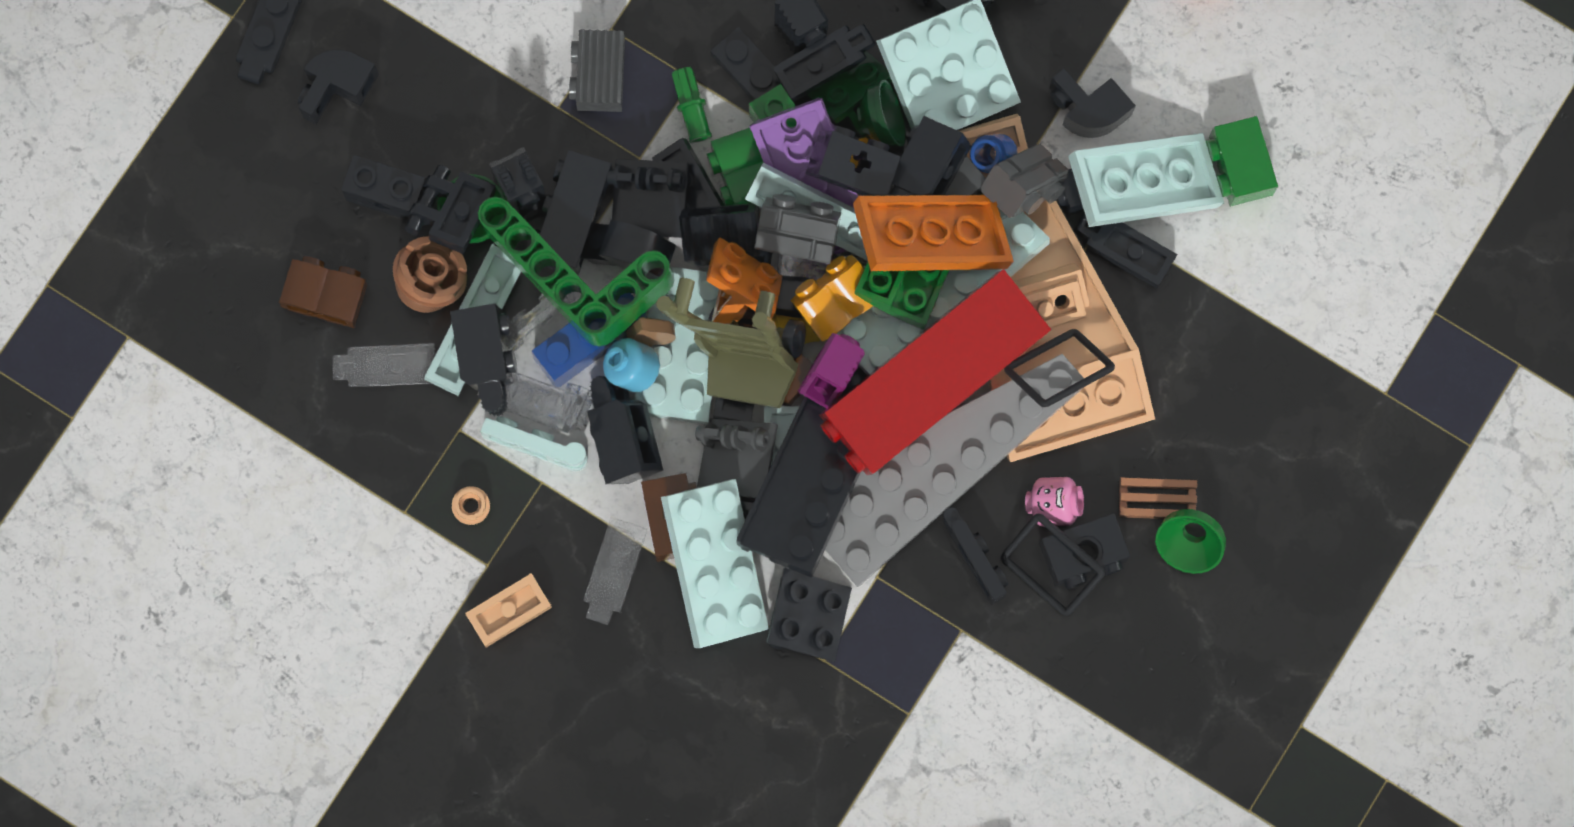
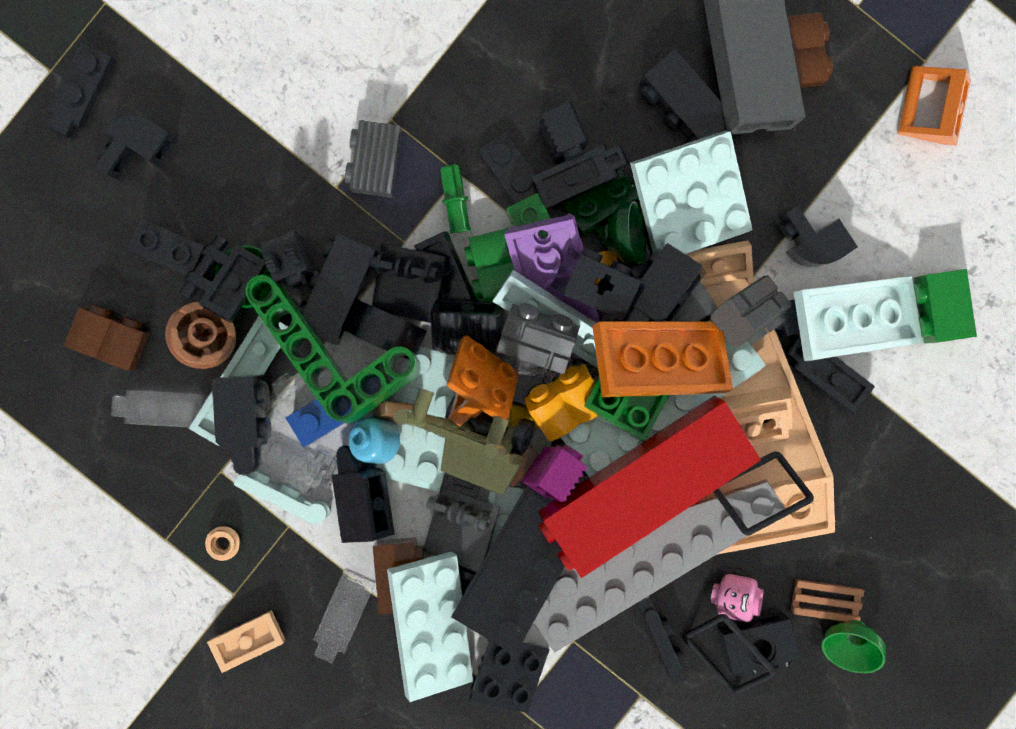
camera: 10 degrees right, 10 degrees up
blue brick [970,134,1018,173] -> none

